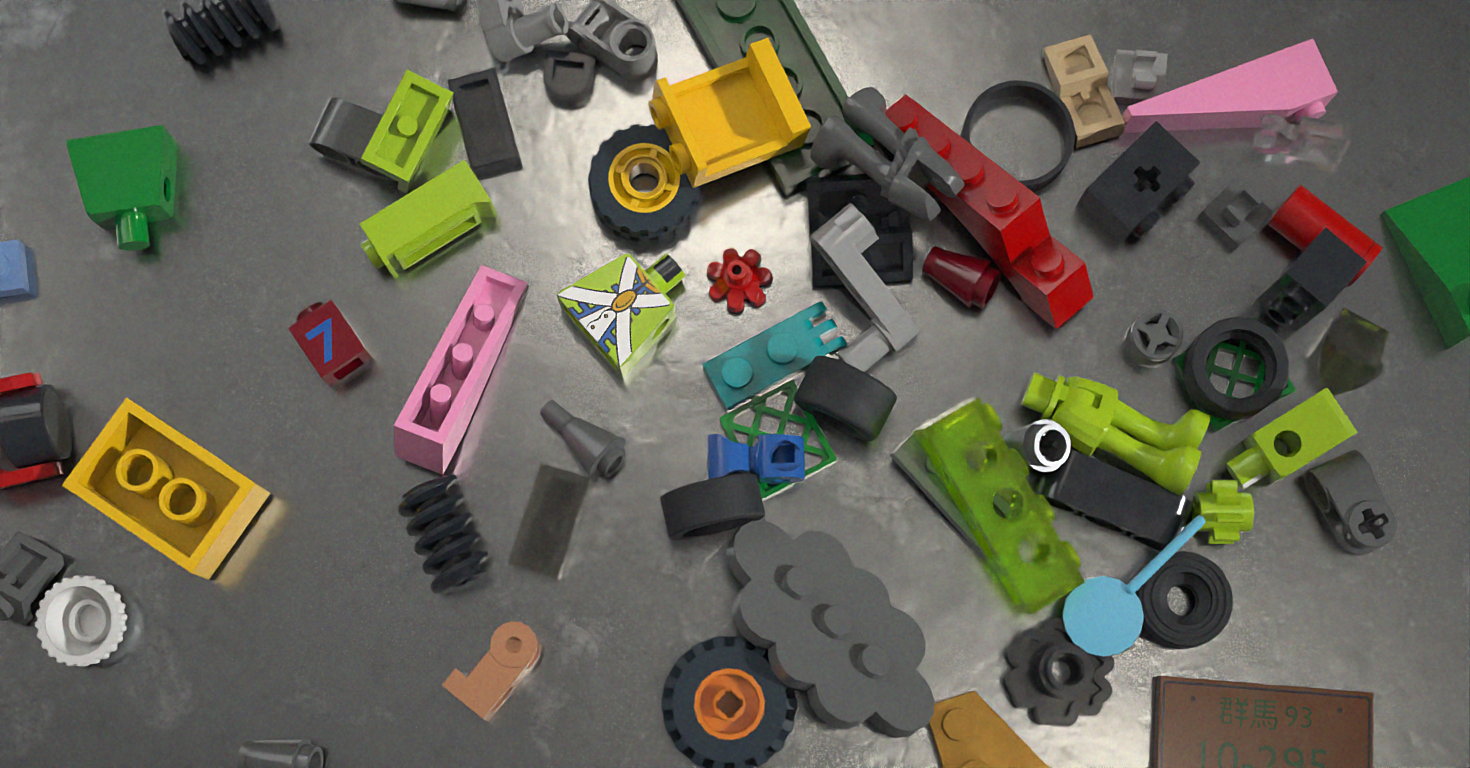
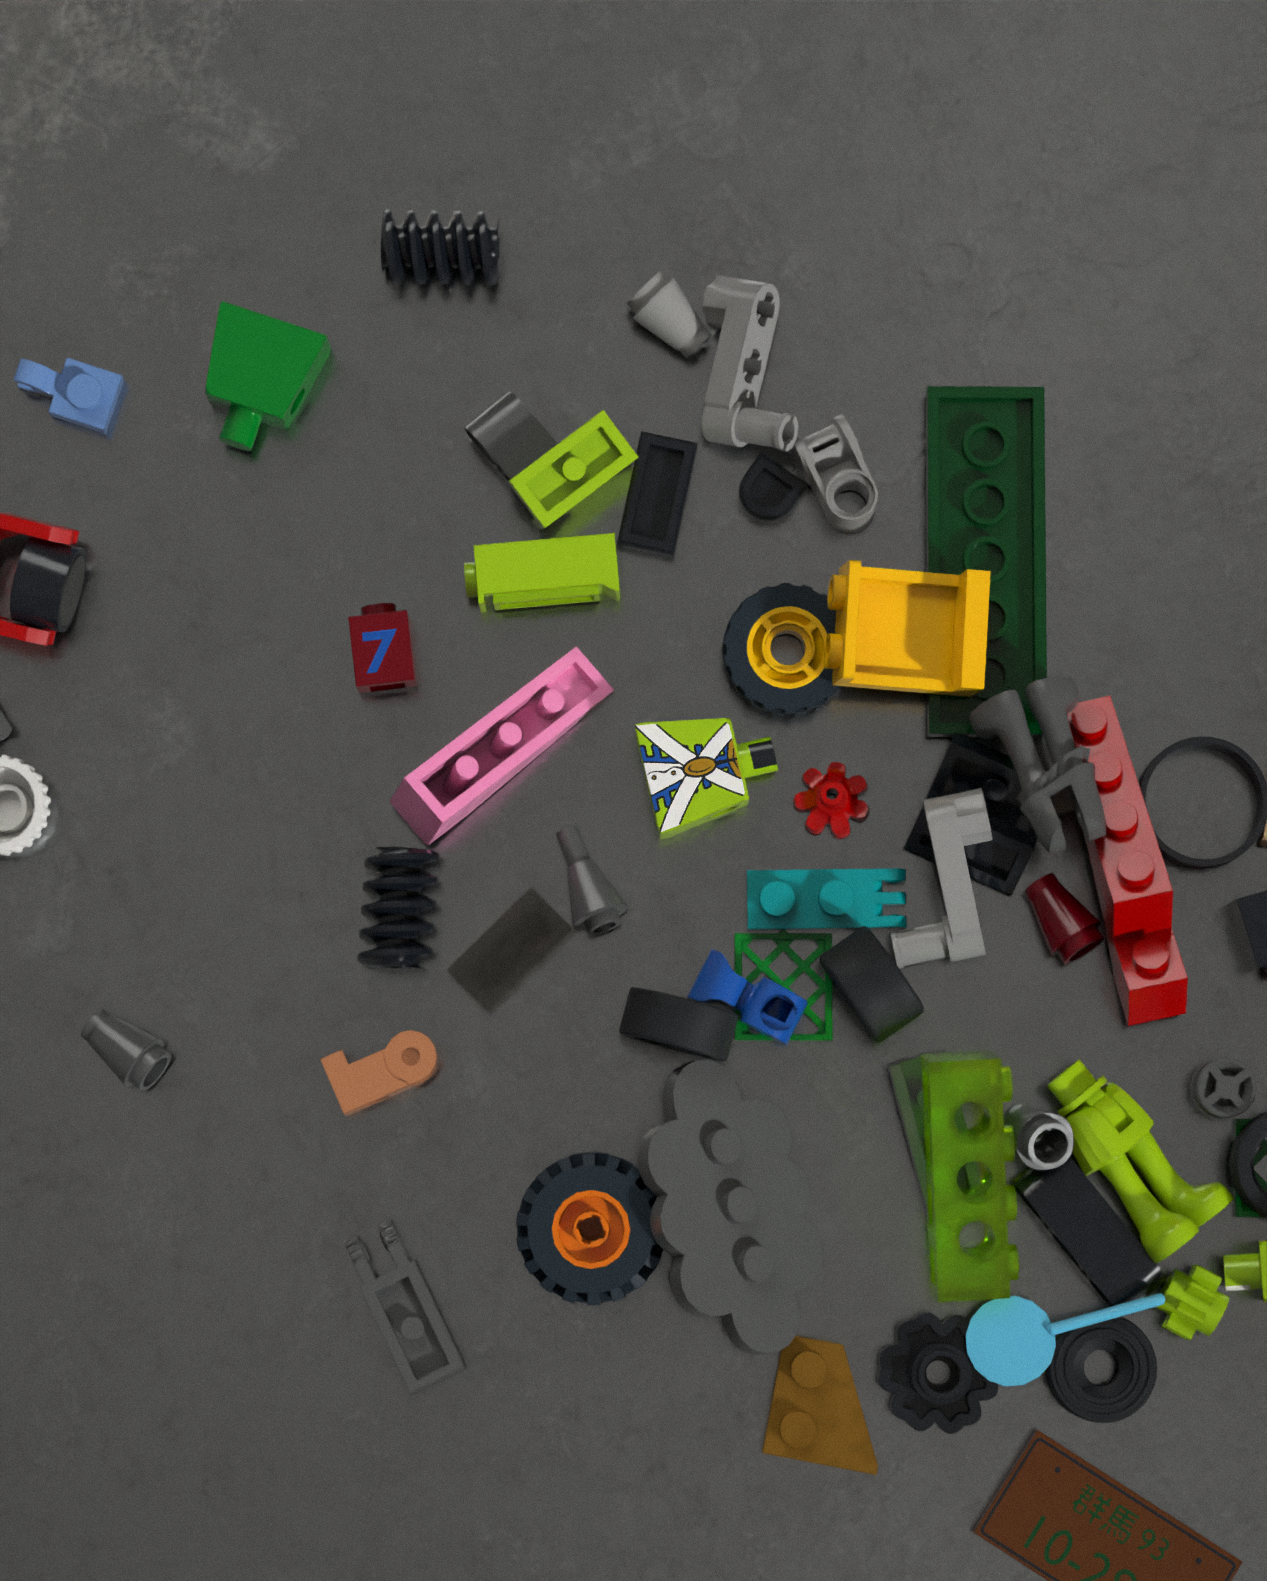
camera: 30 degrees right, 5 degrees up
yellow brick [62,397,270,580] -> none

